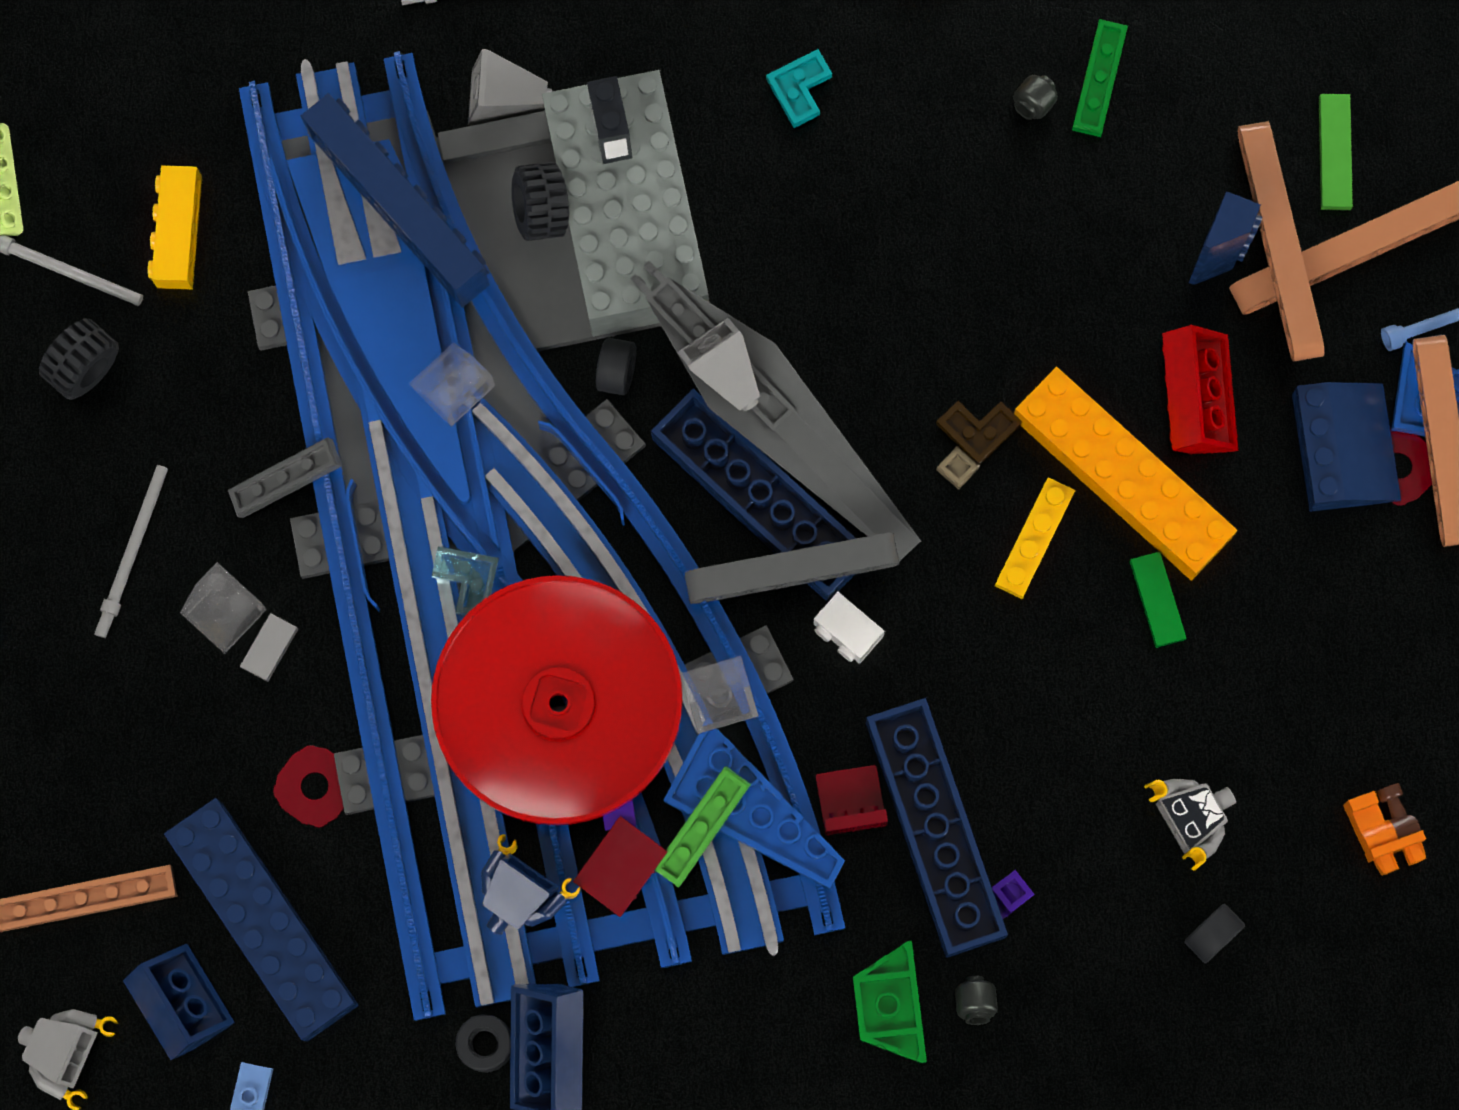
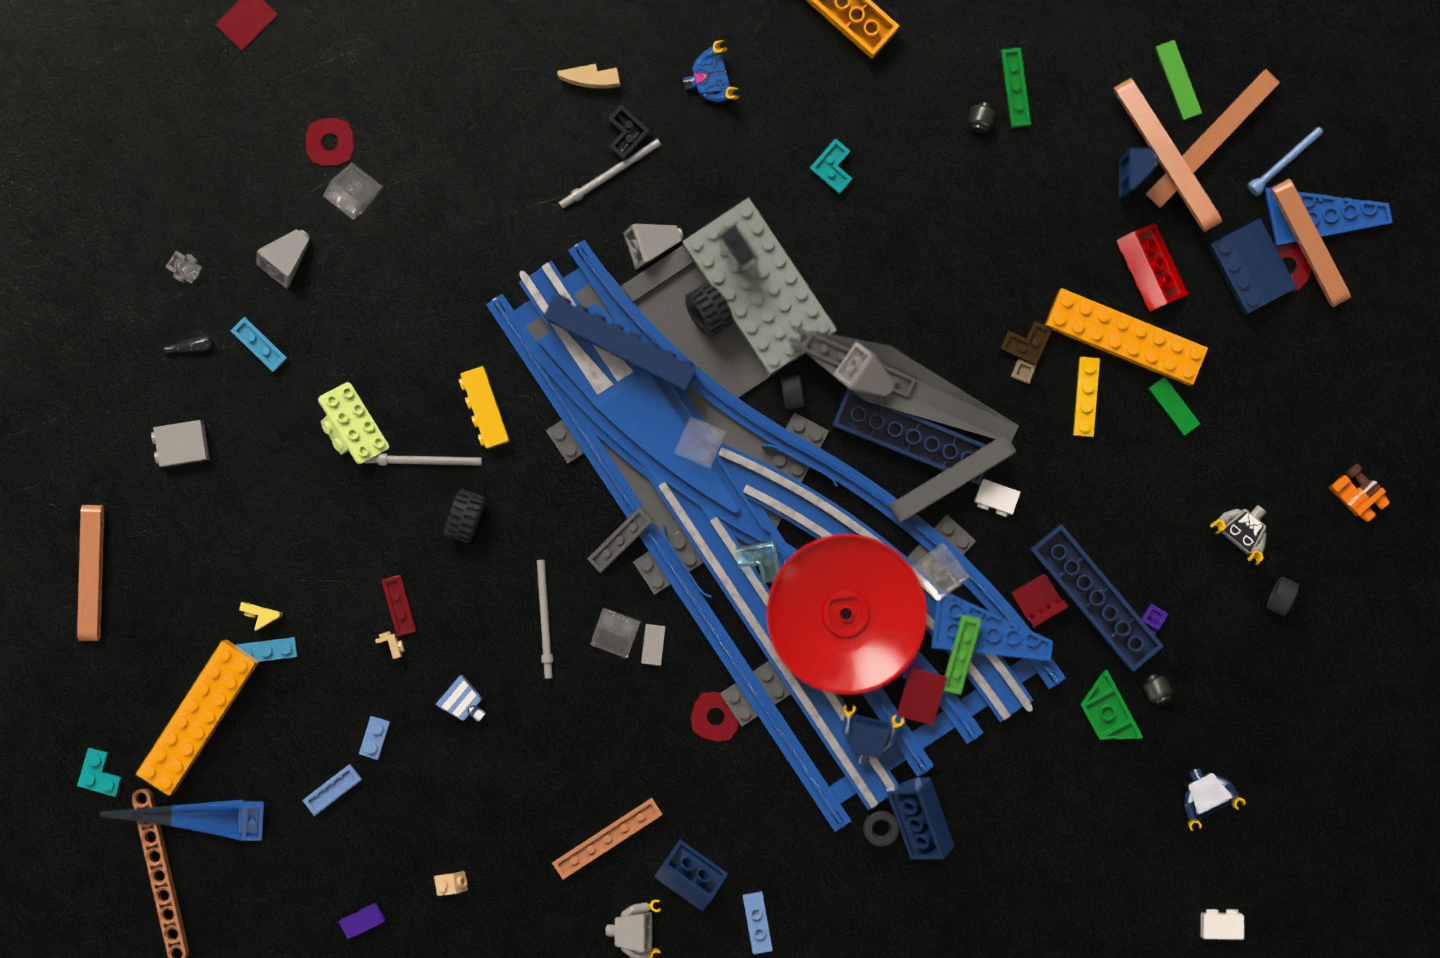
camera: 25 degrees left, 10 degrees up
dark blue brick [164,798,359,1042] -> none

